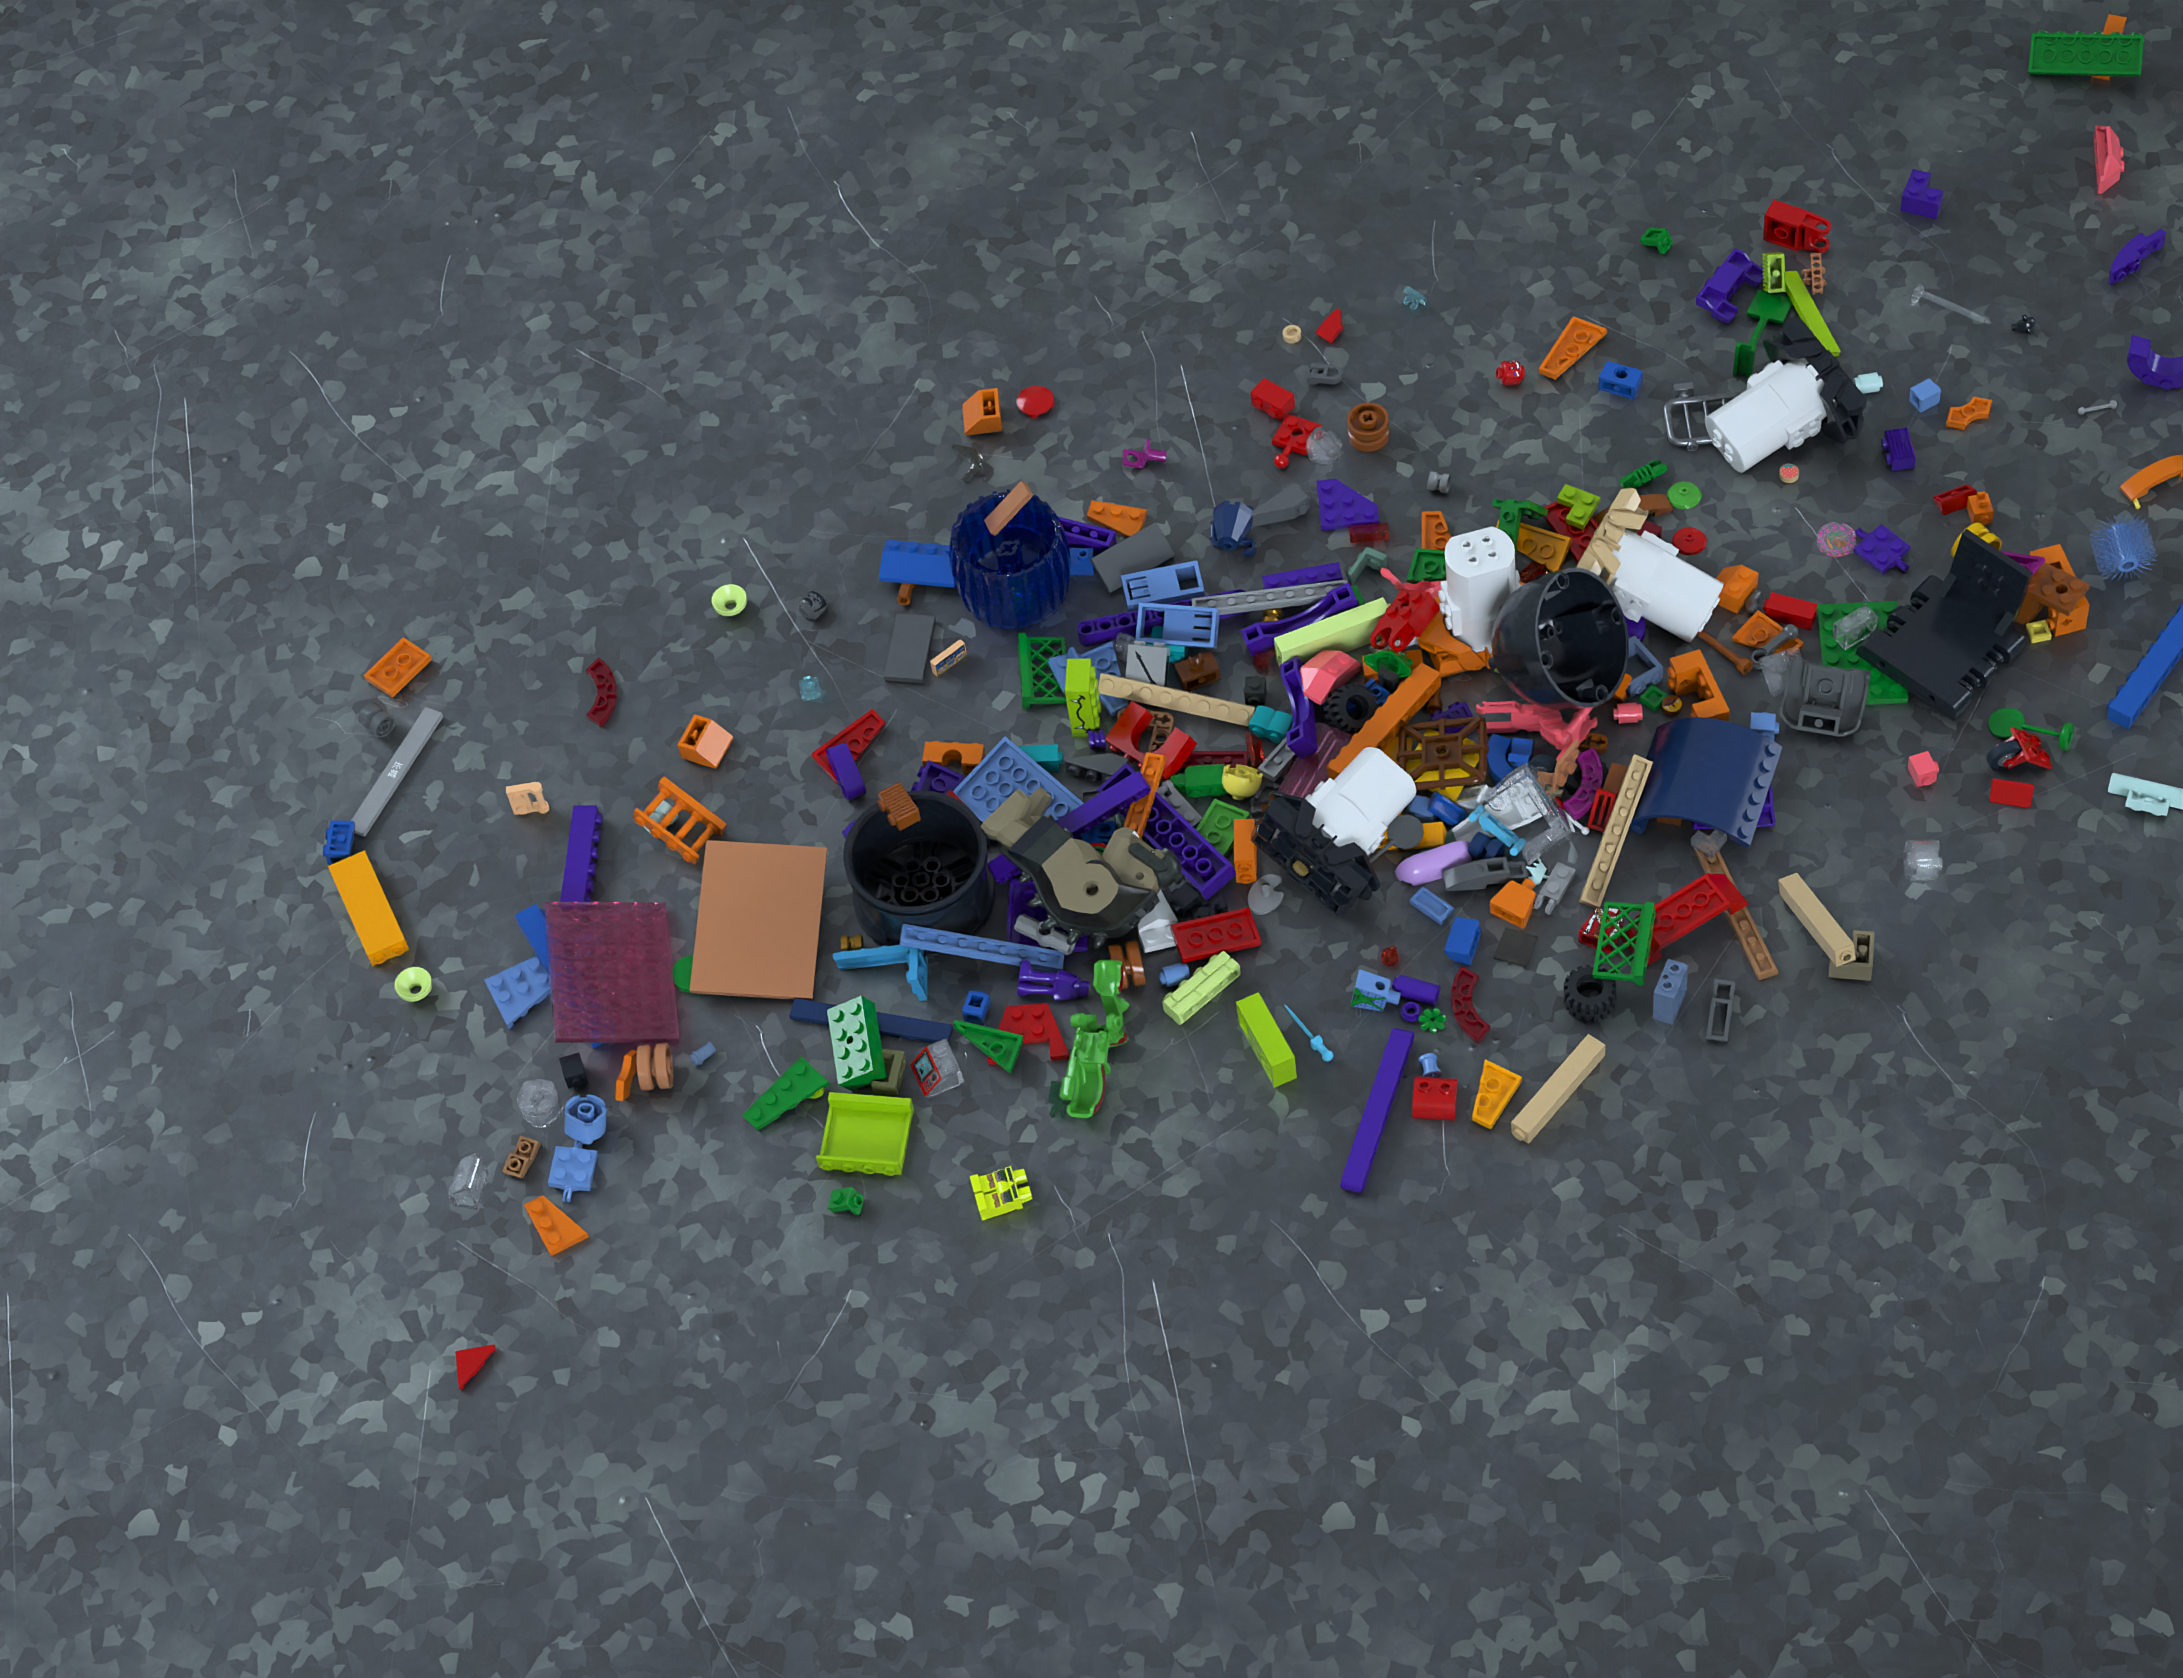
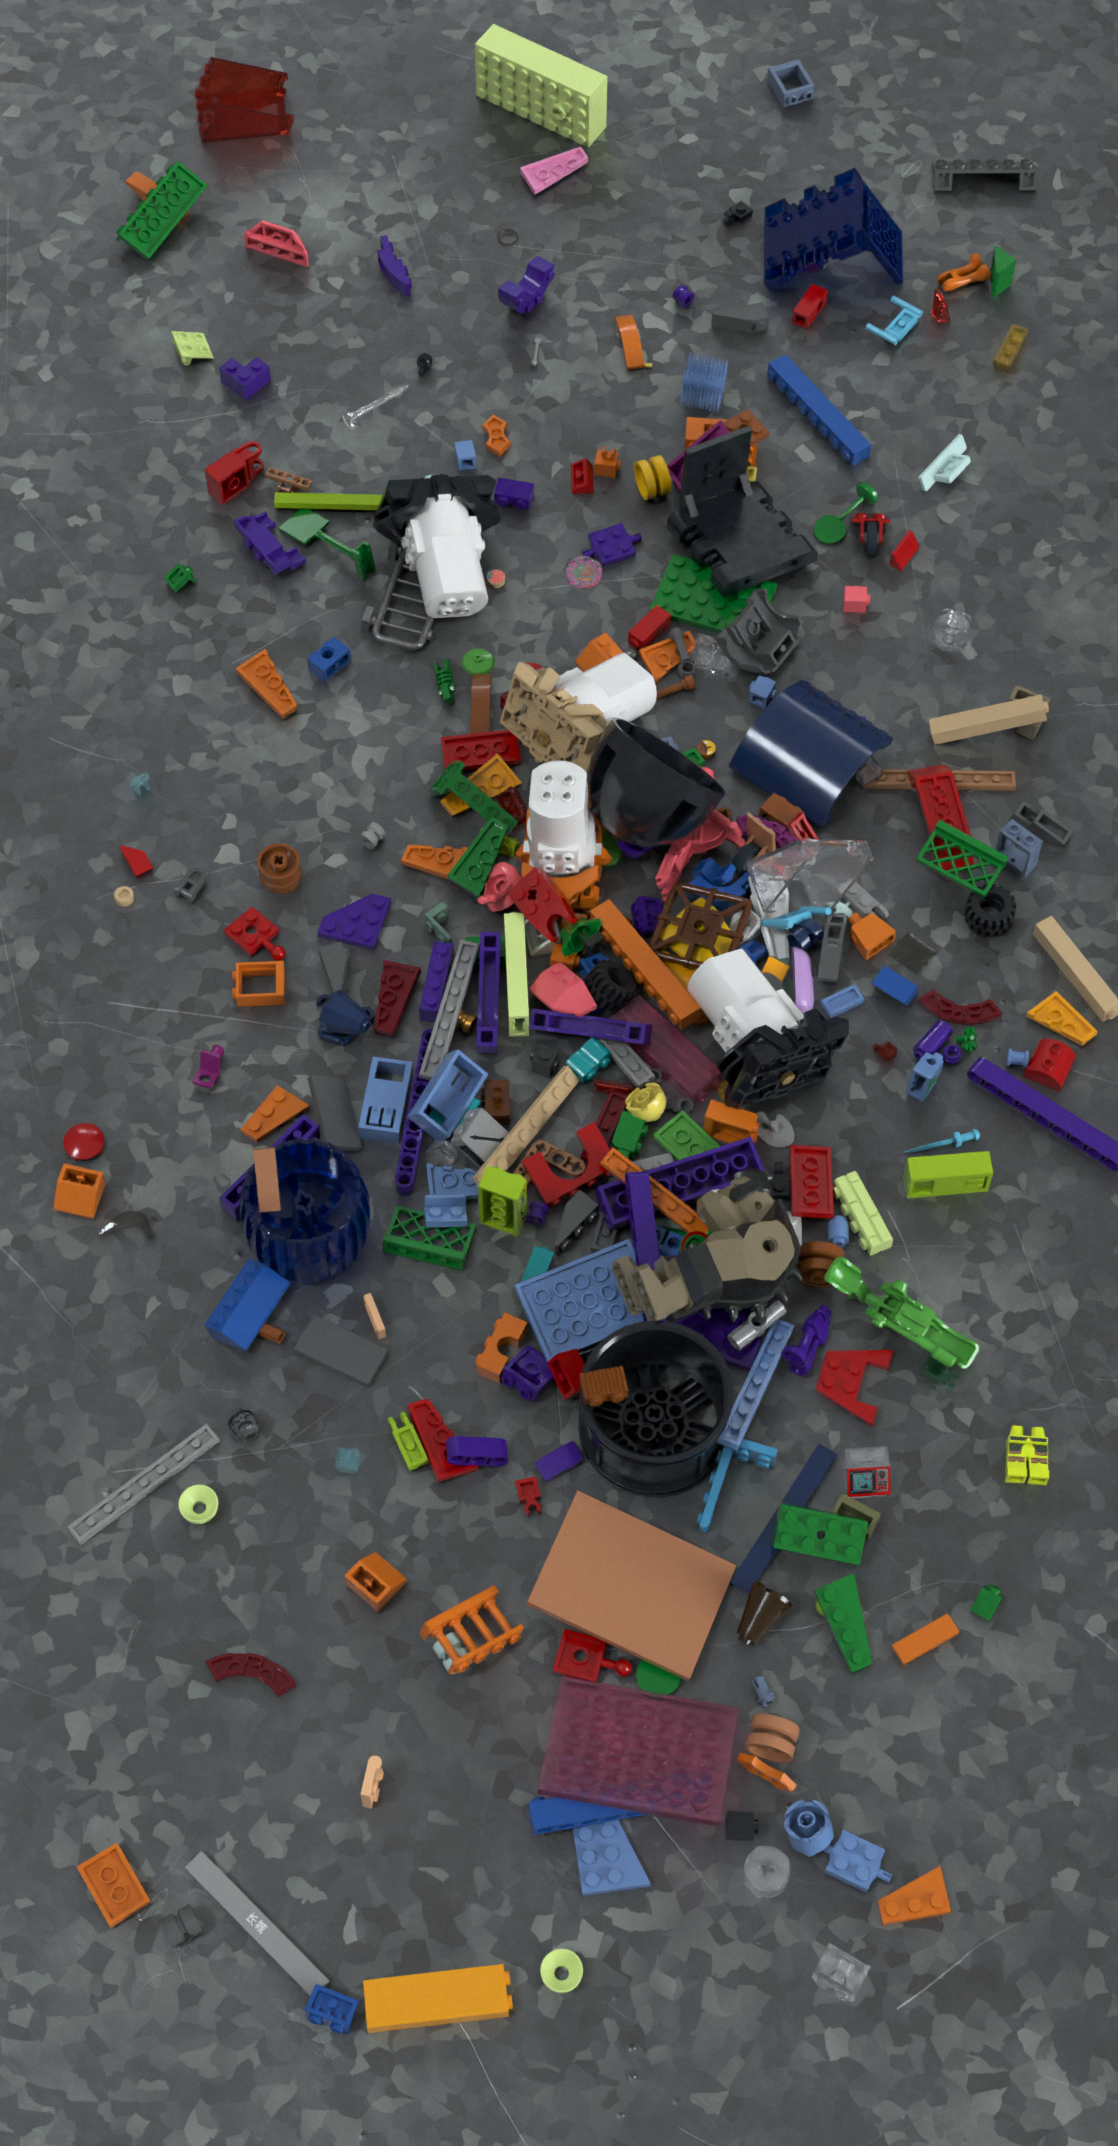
camera: 80 degrees left, 5 degrees up
red tile [455,1344,496,1390] -> none
medium nougat slope [502,1135,541,1179] -> none
dark purple brick [559,805,603,917] -> none
lime panel [816,1092,914,1176] -> none
pearl gold wheel [841,935,864,951] -> none
green wing [953,1020,1024,1073] -> none
blue brick [962,990,991,1026] -> none
red brick [1250,378,1295,421] -> none
clear red piece [1253,649,1275,669] -> none
clear cylinder [1305,427,1344,465] -> none
clear red slope [1349,523,1389,543] -> none
red head [1495,361,1525,386] -> none
lime plate [1557,484,1601,530] -> none
torso [1578,908,1624,954] -> none
tan plate [1579,754,1653,909] -> none
orange plate [1667,649,1730,722] -> none
lime brick [1762,252,1786,293] -> none
clear brick [1832,604,1878,650] -> none
none -> light grey tile [67,1423,220,1546]
none -> yellowish green hinge [171,331,214,366]
none -> orange window [232,961,285,1007]
none -> dark red wing [374,960,421,1037]
none -> lime hinge [387,1412,429,1471]
none -> red plate [515,1476,541,1517]
none -> red plate [553,1629,632,1684]
none -> dark brown cone [737,1581,792,1646]
none -> orange tile [891,1613,960,1666]

